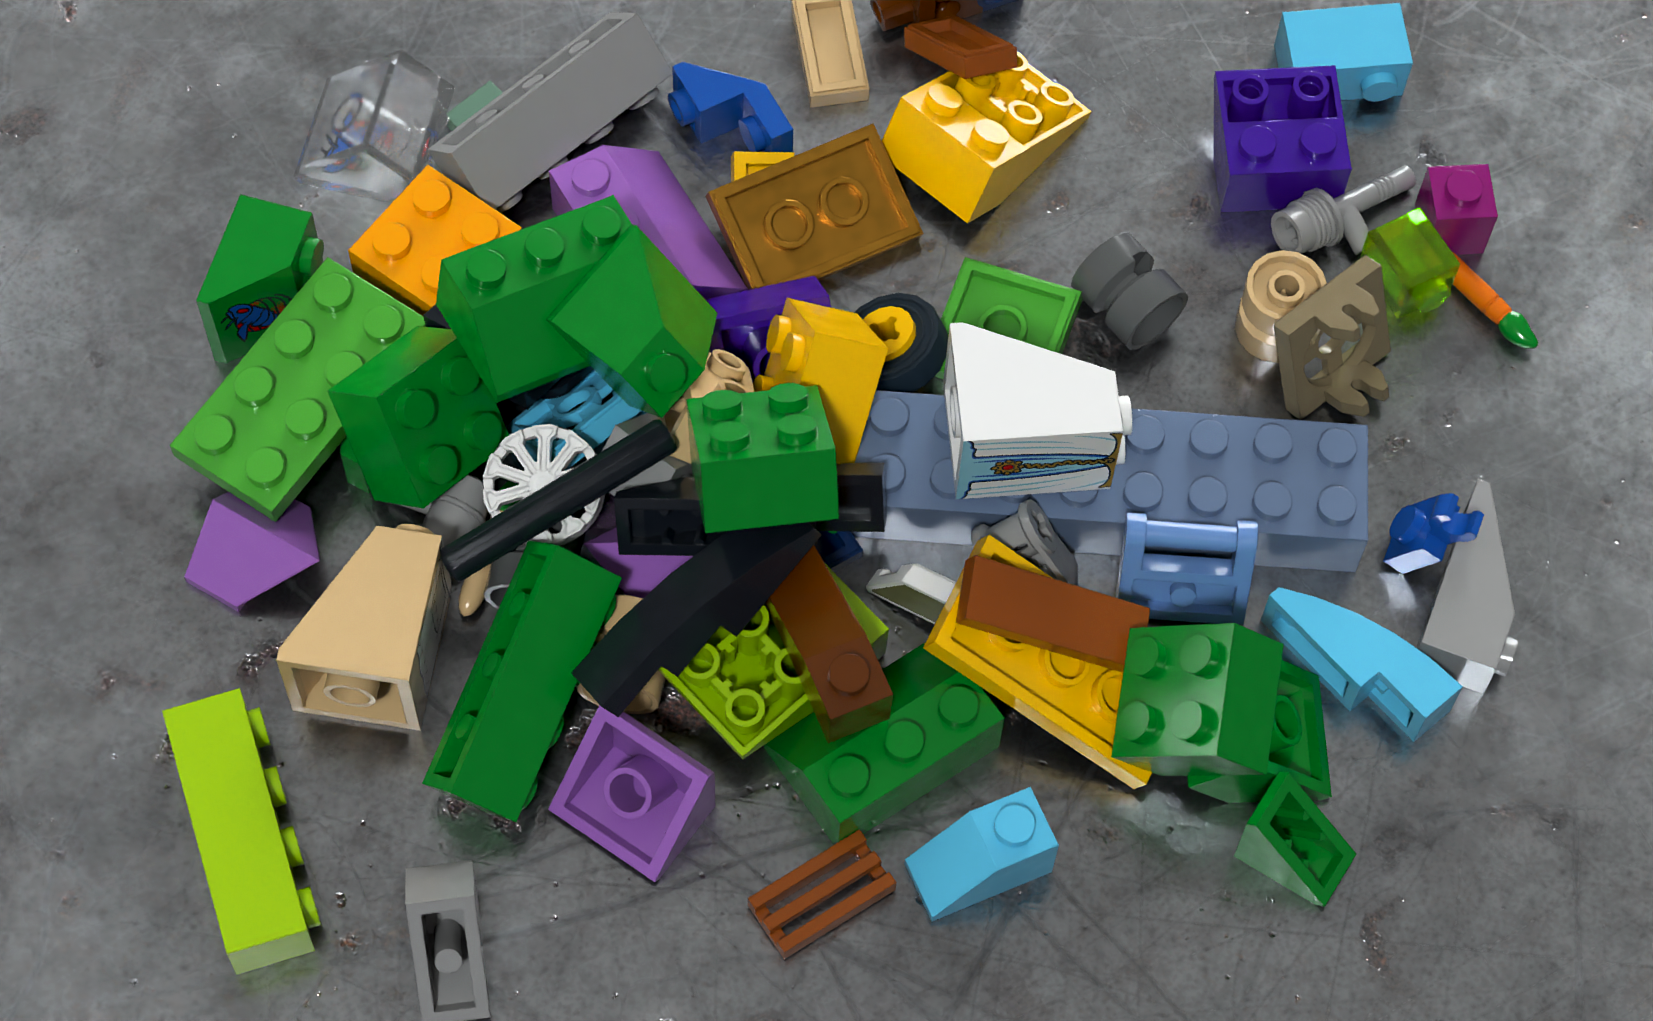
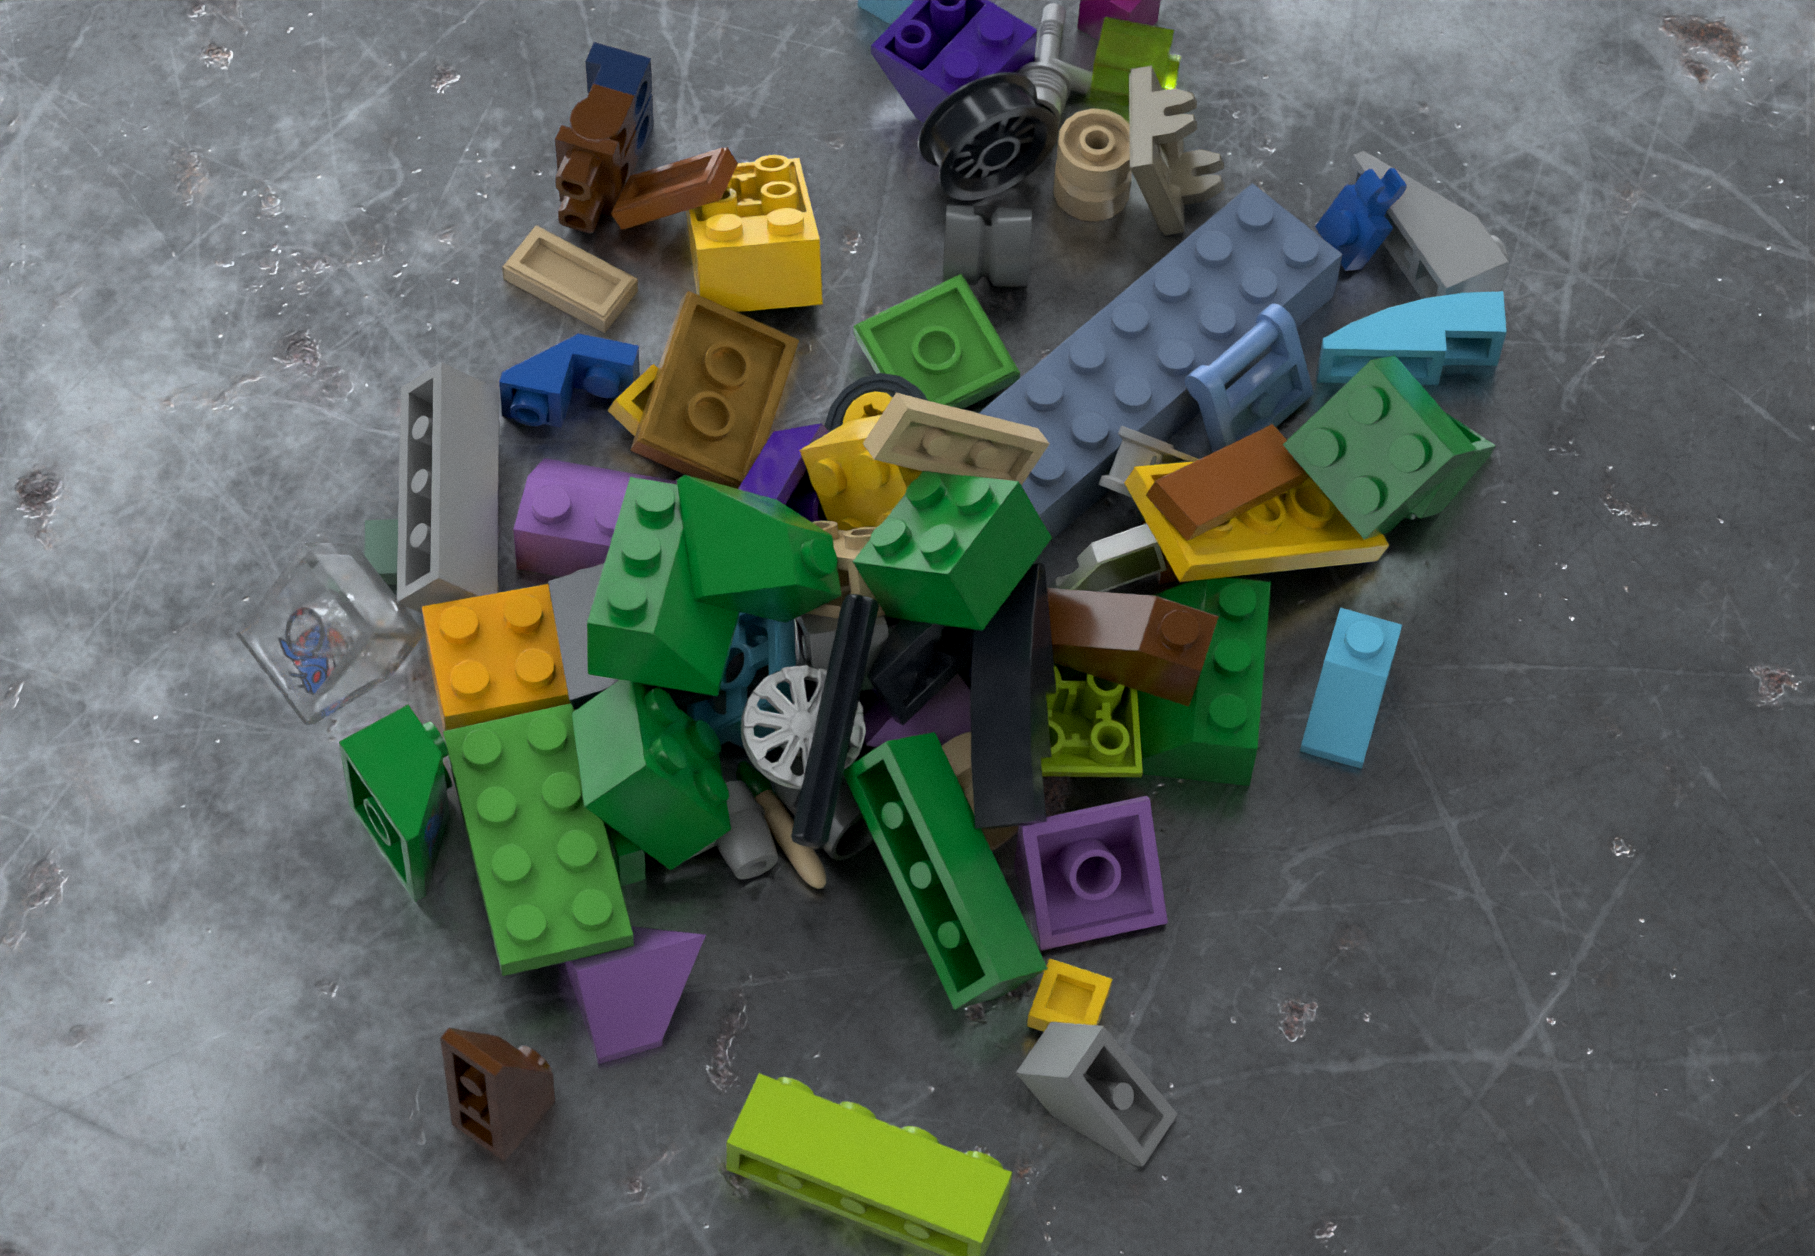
camera: 50 degrees left, 5 degrees down
tan slope [276,524,452,731] -> none
dark orange tile [748,829,897,959] -> none
white slope [943,323,1132,499] -> none
green slope [1234,771,1356,907] -> none
orange piece [1428,246,1538,349] -> none
none -> reddish brown slope [440,1028,555,1162]
none -> tan plate [863,393,1050,486]
none -> black wheel [918,72,1058,200]
none -> yellow plate [1027,958,1113,1032]

